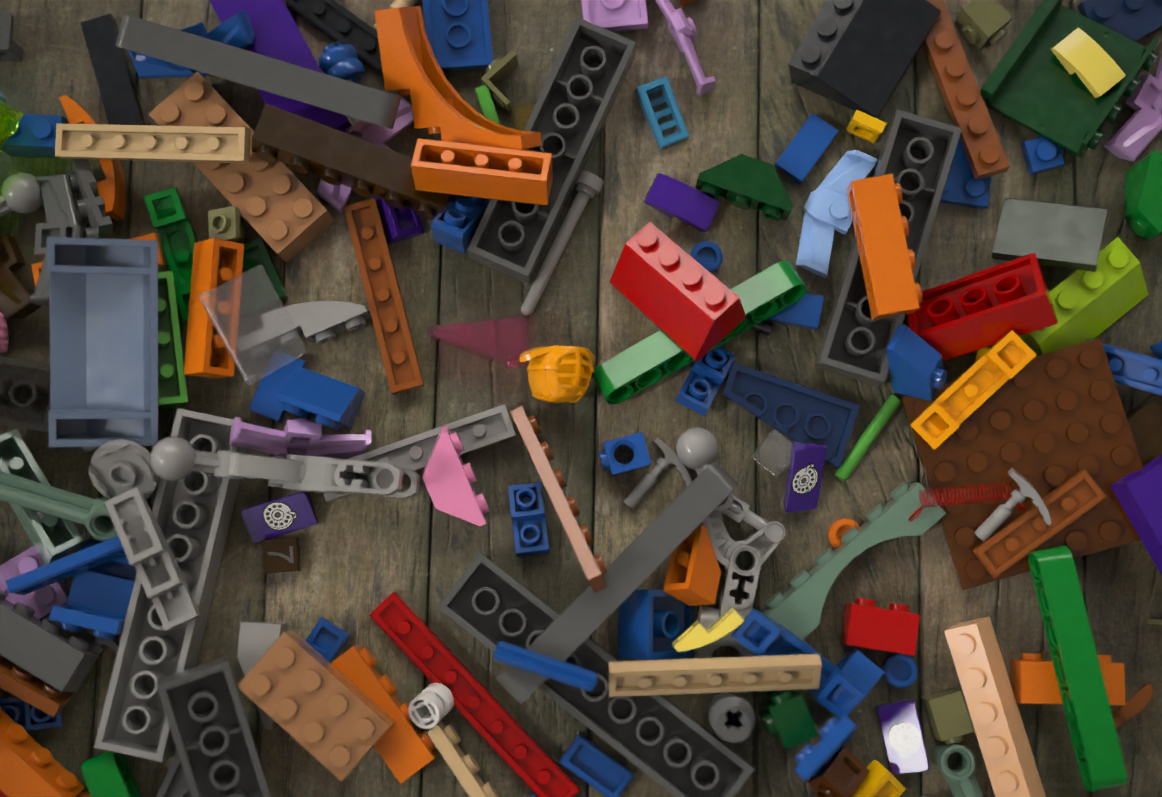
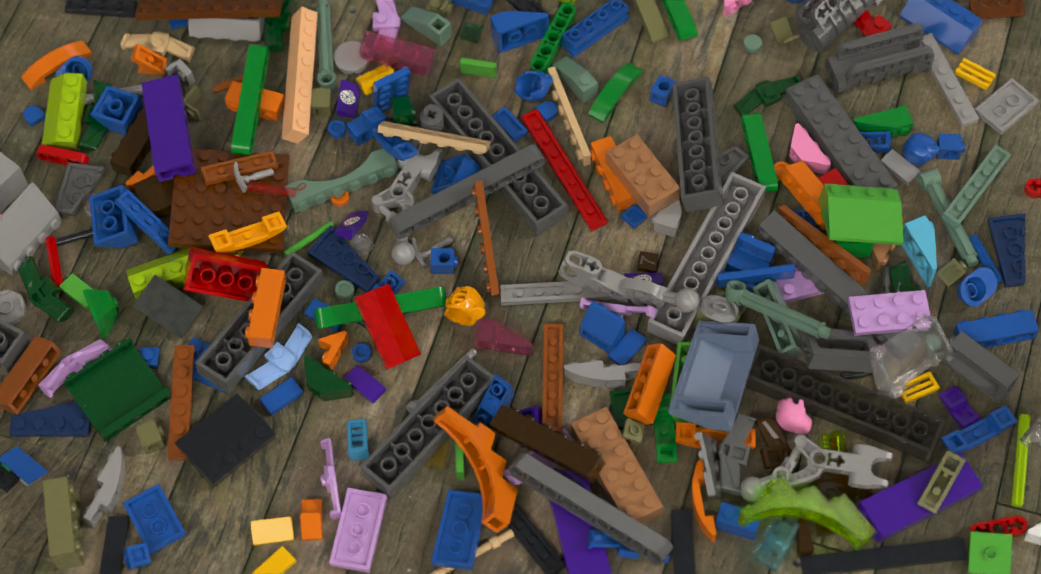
camera: 165 degrees left, 20 degrees down
tan plate [55,123,250,163] -> none
light grey slope [105,487,201,632] -> none
clear piece [198,264,308,385] -> none
blue piece [318,41,365,84] -> none
white wheel [408,683,454,729] -> none
orange brick [411,138,553,205] -> none
bright pink slope [422,425,490,526] -> none
olive bracket [481,50,519,116] -> none
blue axle [493,641,598,691] -> none
blue slope [508,482,550,557] -> none
orange slope [663,525,721,606] -> none
light yellow slope [672,608,744,652] -> none
red brick [840,597,920,656] -> none
yellow tile [846,110,886,143] -> none
blue slope [886,324,947,401] -> none
light yellow slope [1051,28,1126,98] -> none
none -> orange slope [318,331,349,370]
none -> sand green tile [335,280,355,300]

